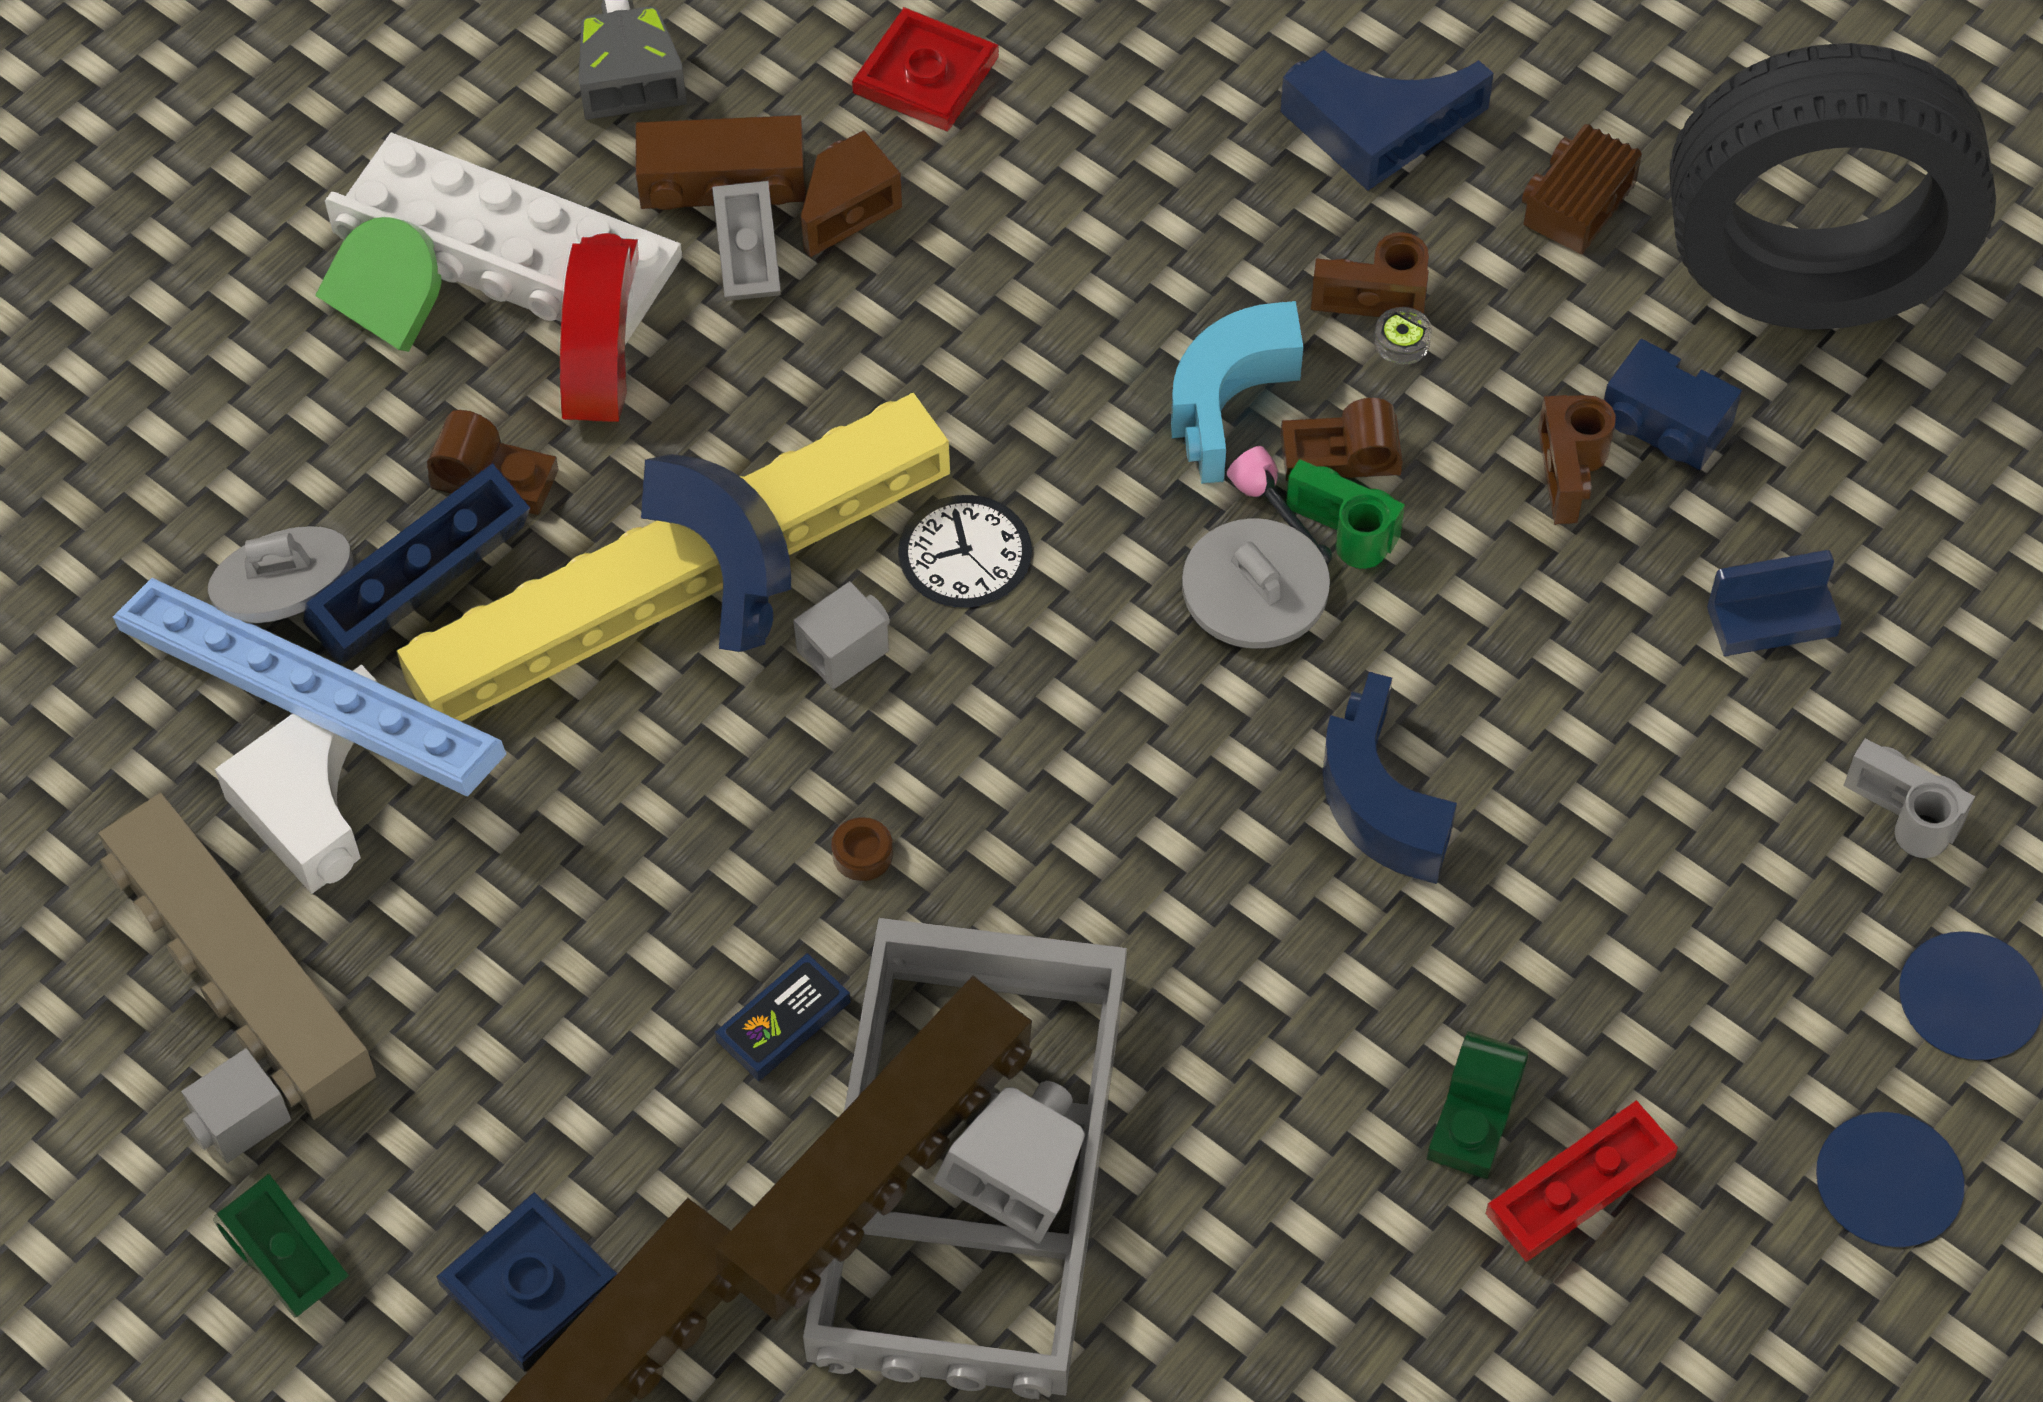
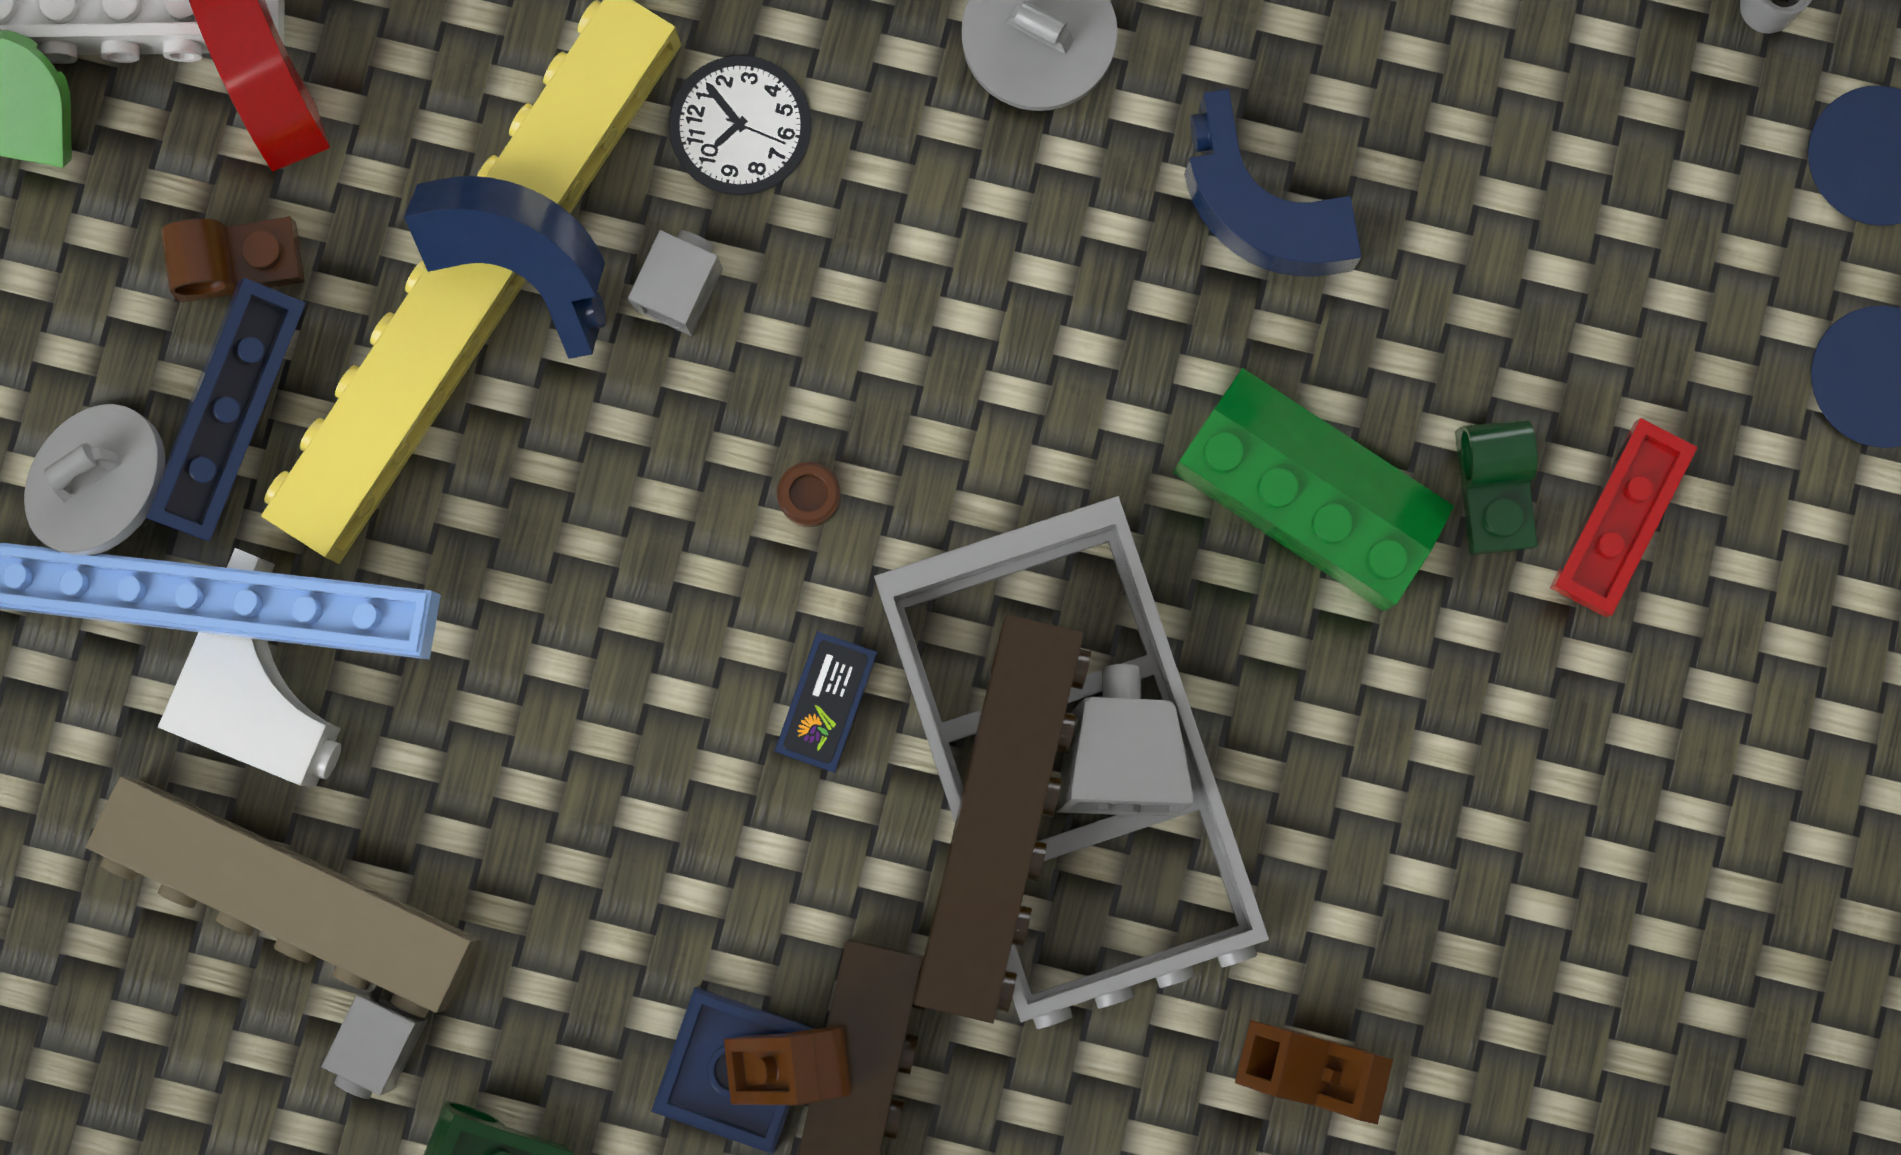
camera: 25 degrees left, 25 degrees up
none -> reddish brown plate [724,1027,851,1105]
none -> green slope [1173,368,1454,612]

